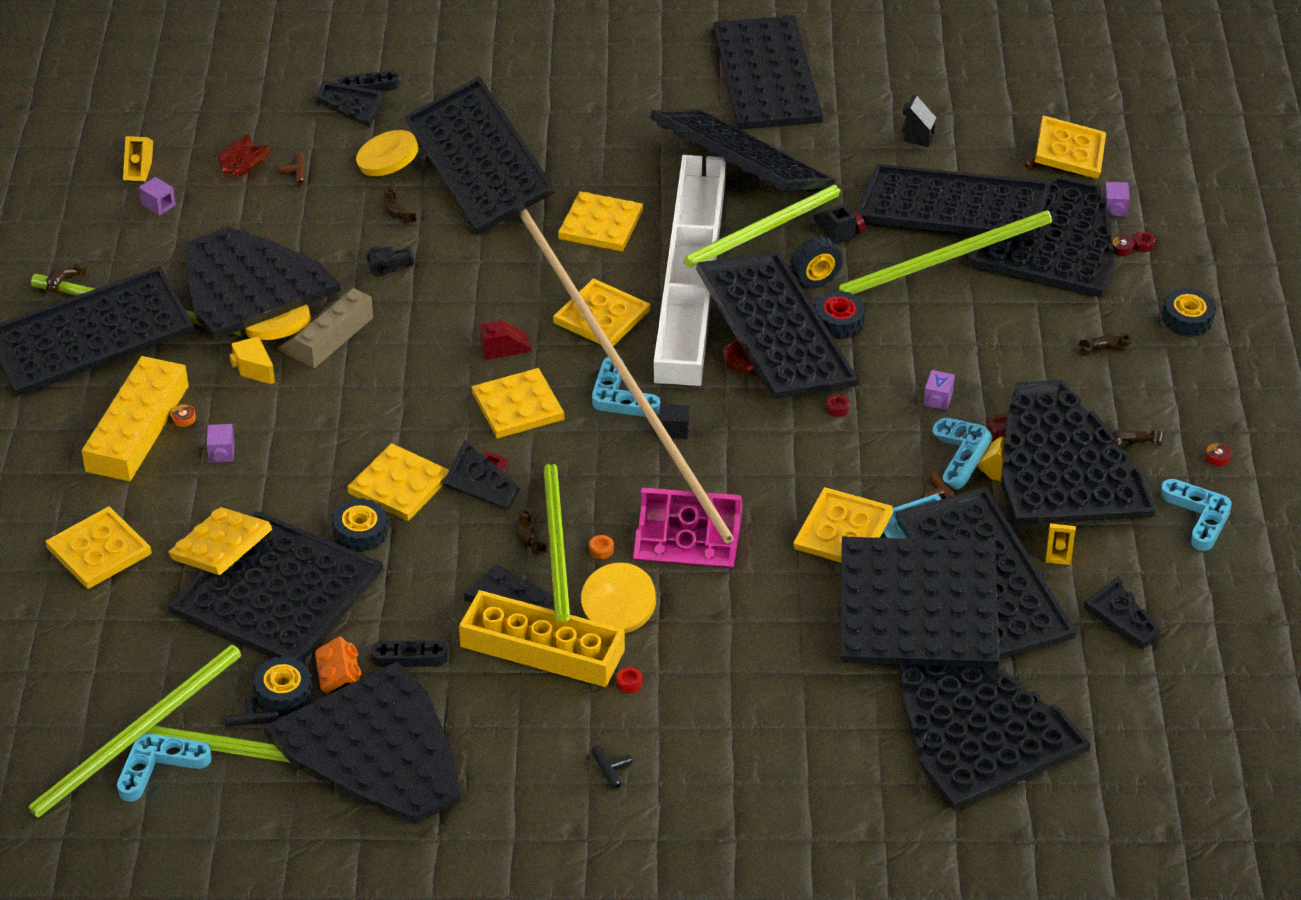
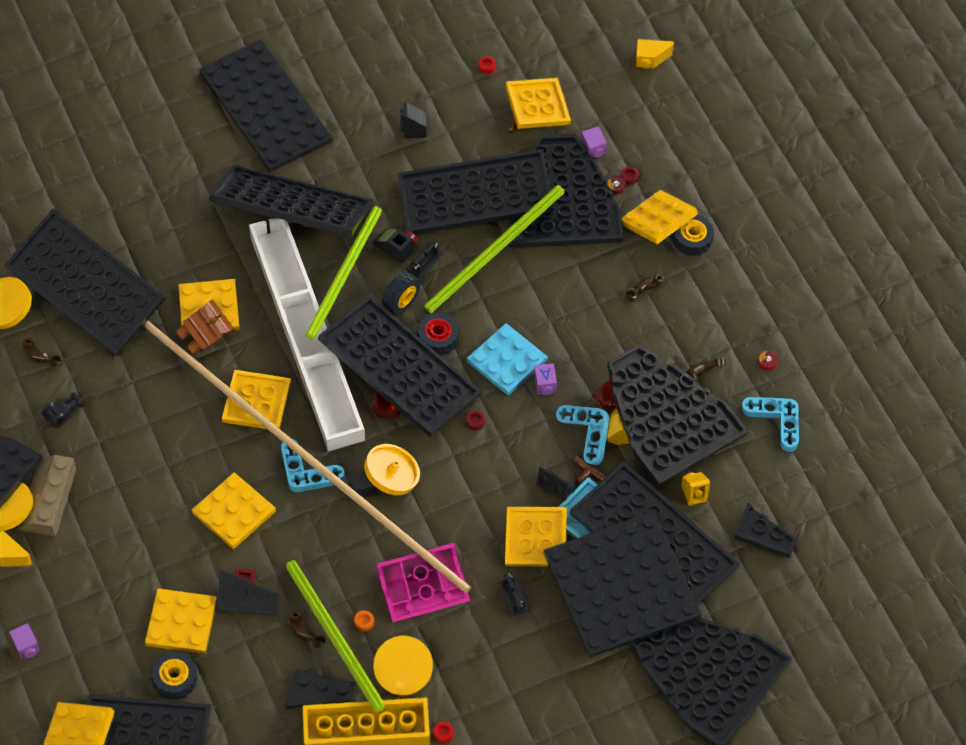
camera: 25 degrees left, 15 degrees up
dark red slope [479,320,531,360] -> none
none -> dark orange hips [176,299,235,354]
none -> yellow piece [364,444,420,495]
none -> black hinge [406,241,443,279]
none -> medium azure plate [467,323,548,396]
none -> red tile [478,56,496,74]
none -> black hinge [497,573,530,617]
none -> black hinge [536,467,575,501]
none -> yellow plate [621,190,698,244]
none -> yellow slope [636,39,673,68]

